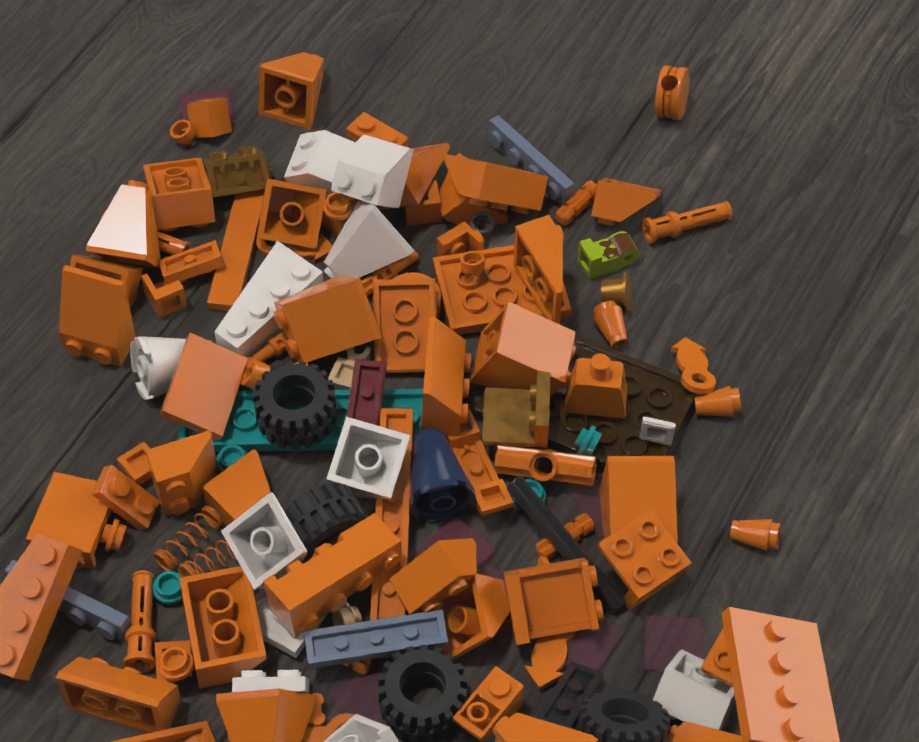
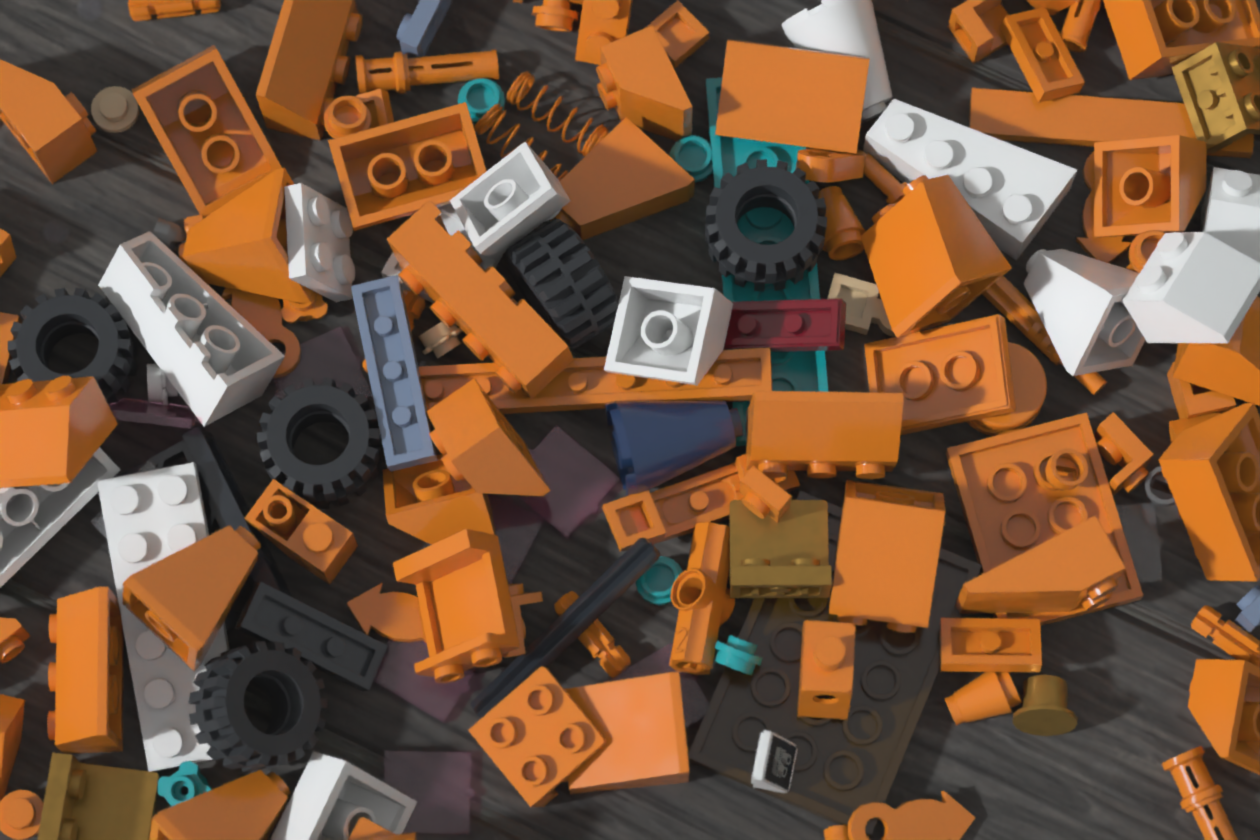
camera: 90 degrees right, 20 degrees up
lime leg [578,231,639,280] -> none
none -> orange plate [739,466,791,523]
none -> orange plate [939,618,1042,672]

